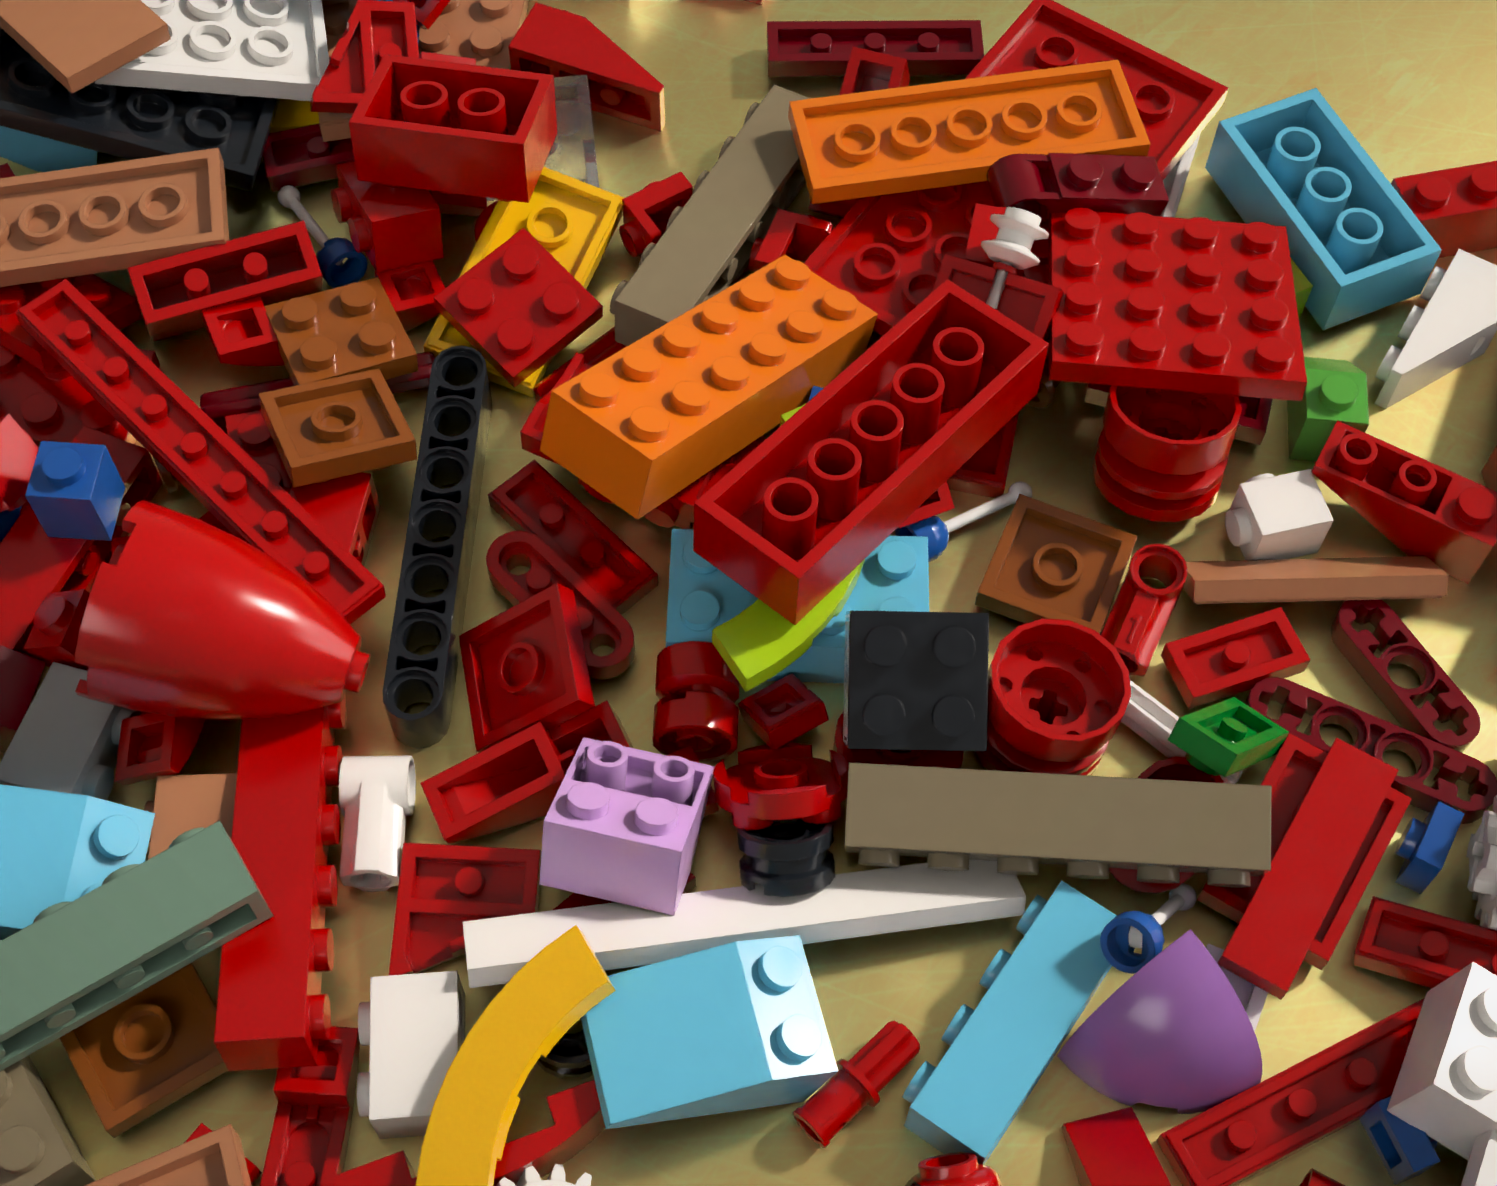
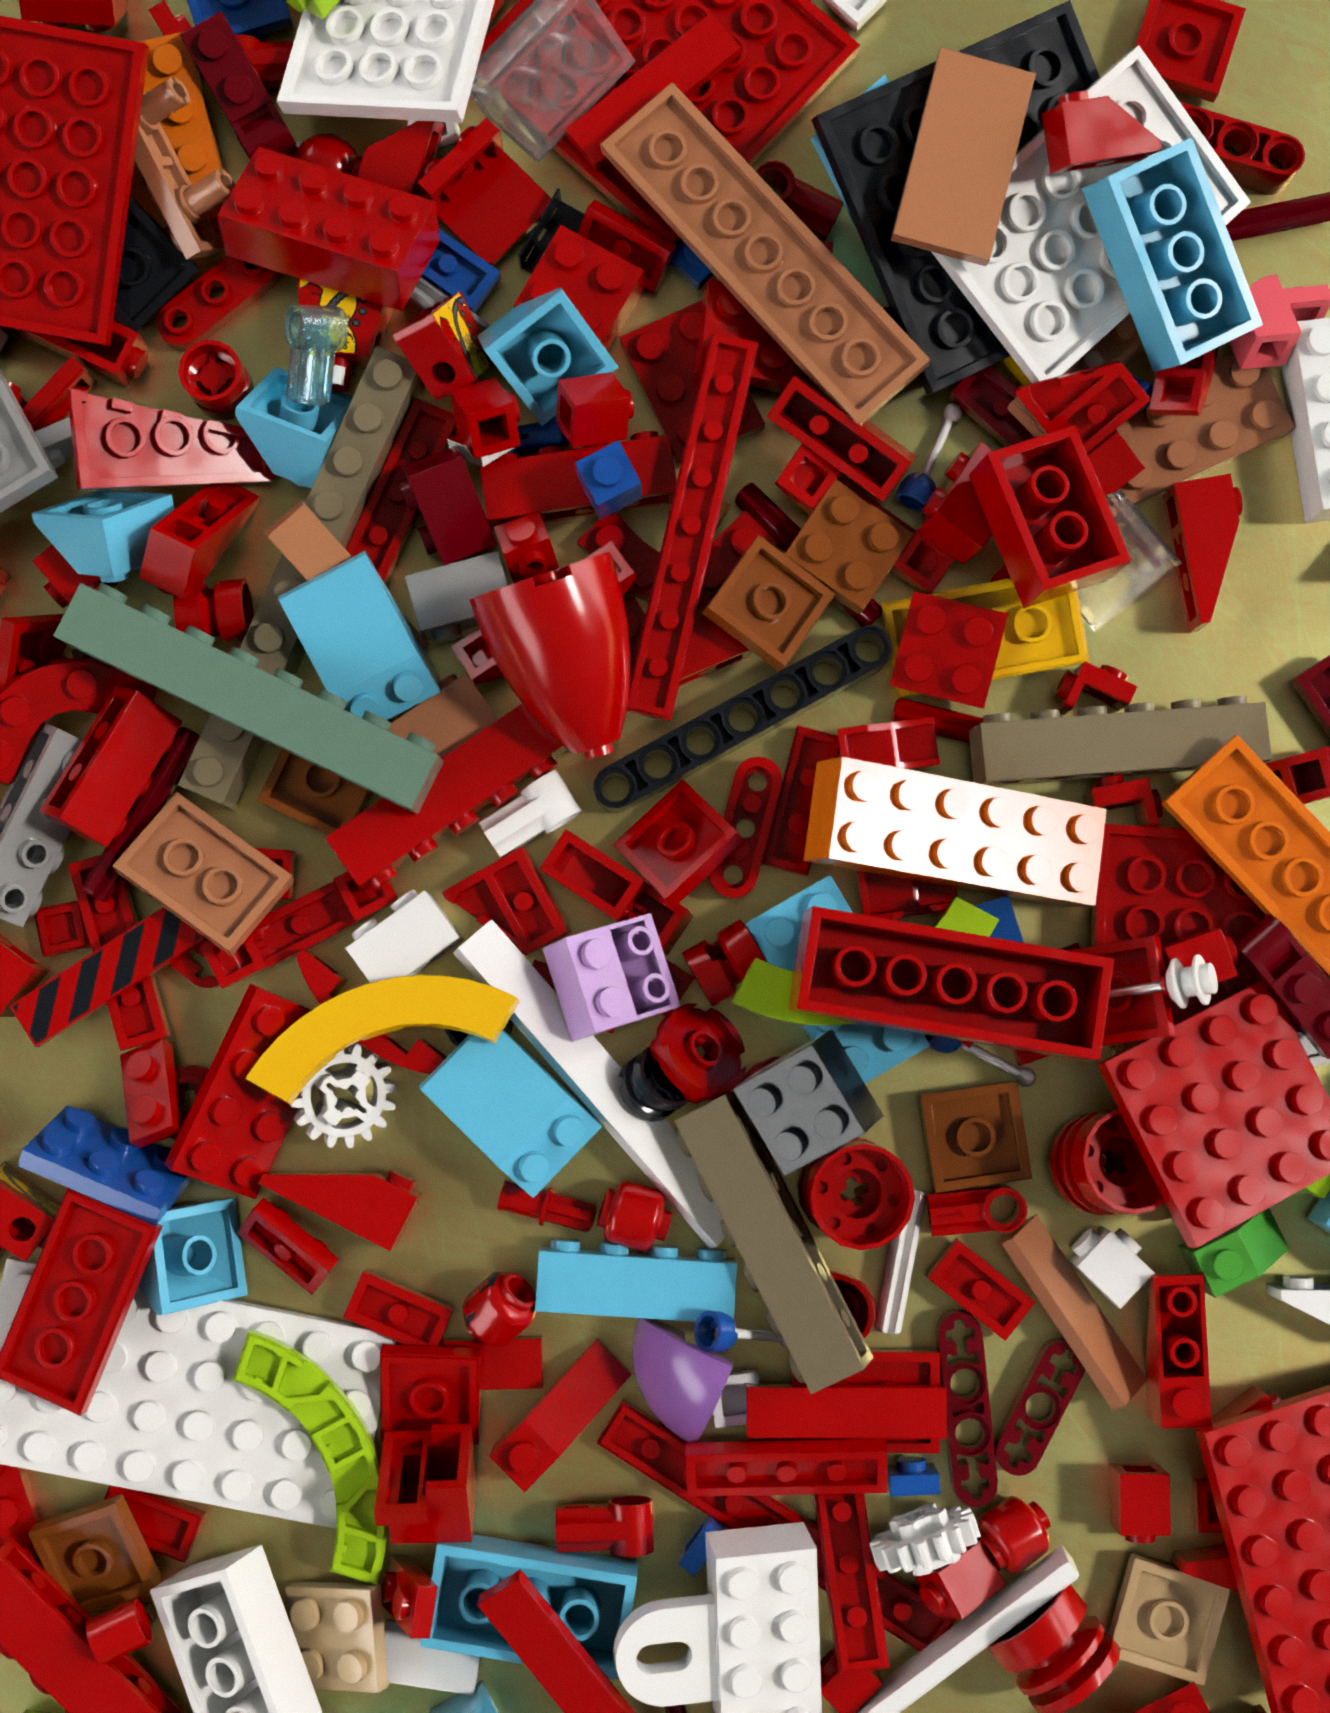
camera: 60 degrees right, 25 degrees up
red tile [737,673,829,751] -> none
green plate [1168,697,1289,778] -> none
none -> red head [596,1181,672,1252]
none -> red plate [685,1439,887,1497]

